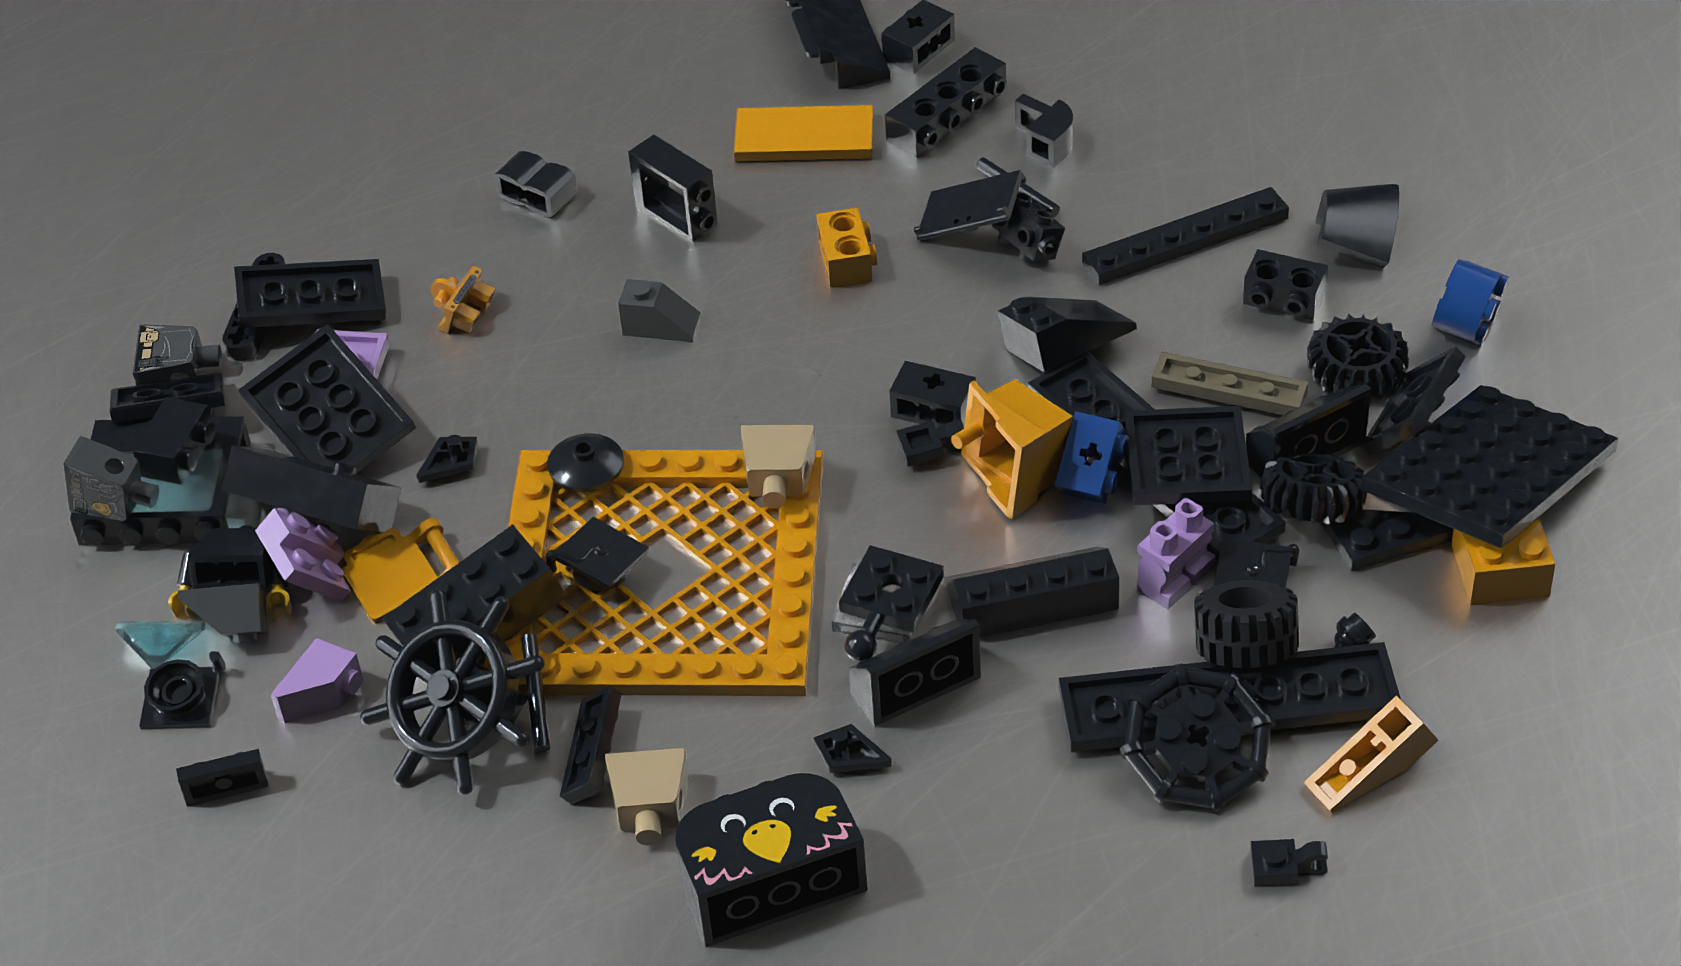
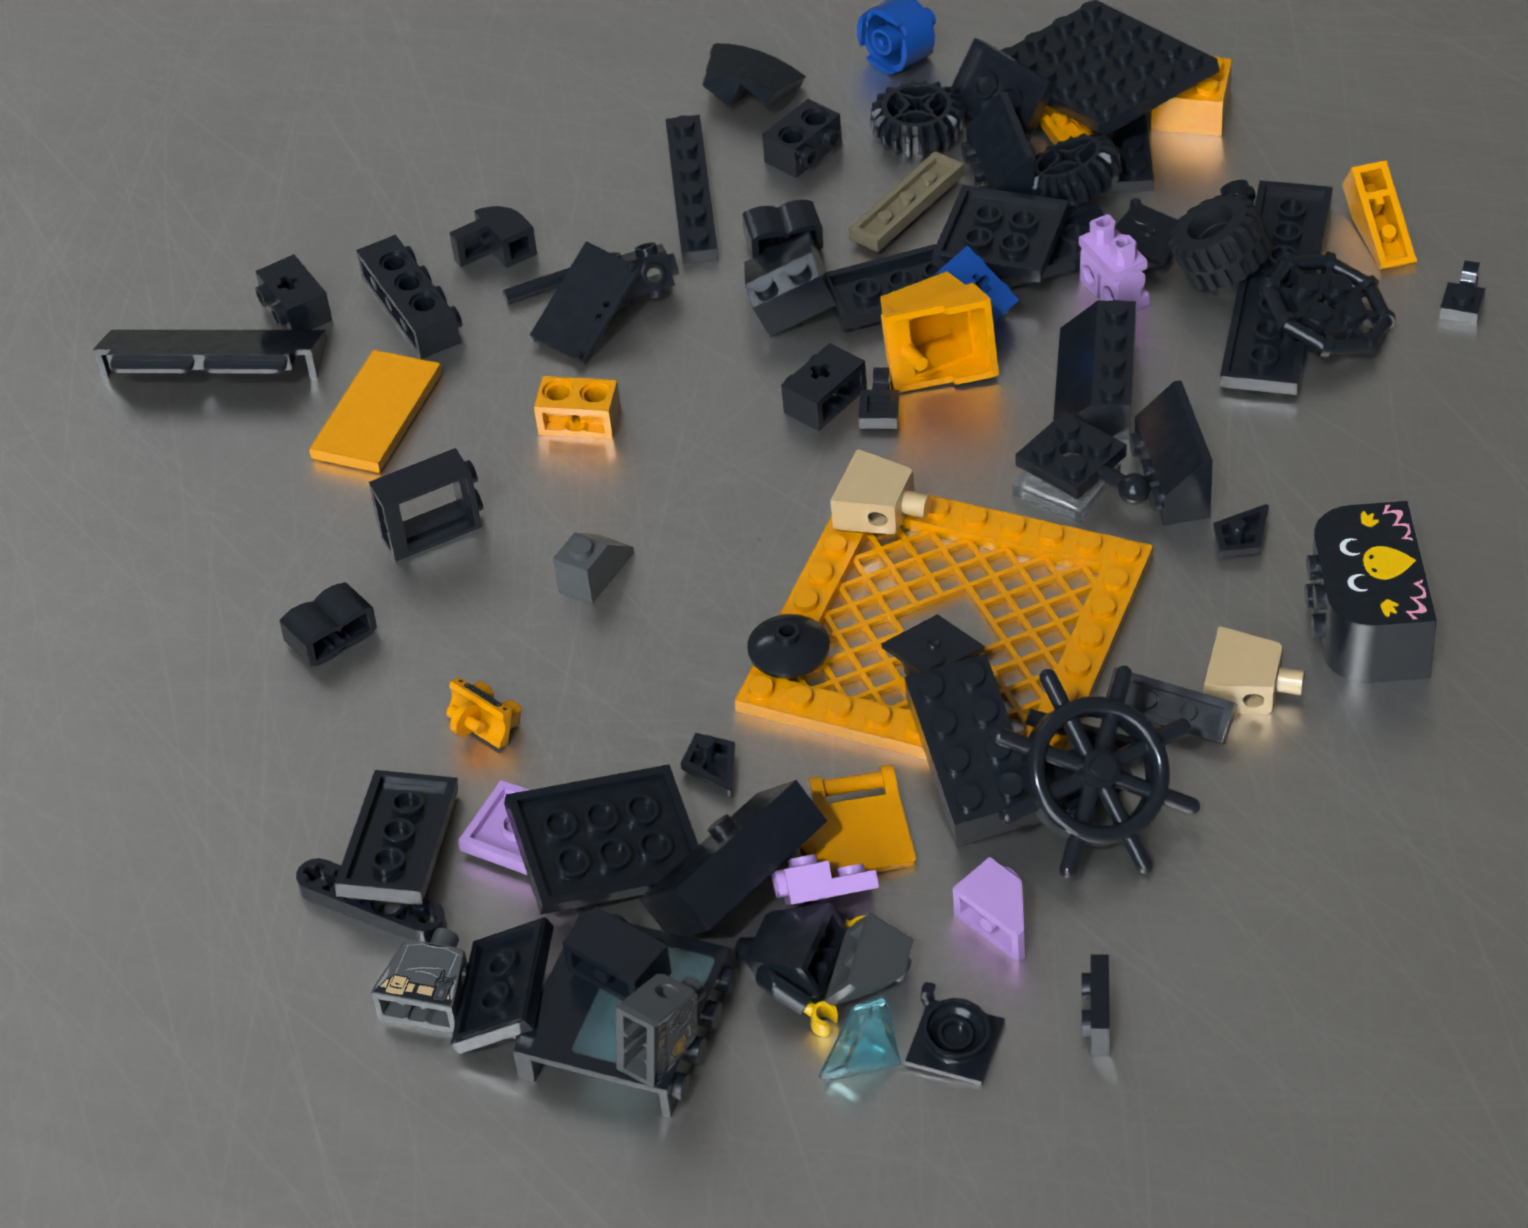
camera: 70 degrees left, 0 degrees up
none -> black brick [742,200,824,258]

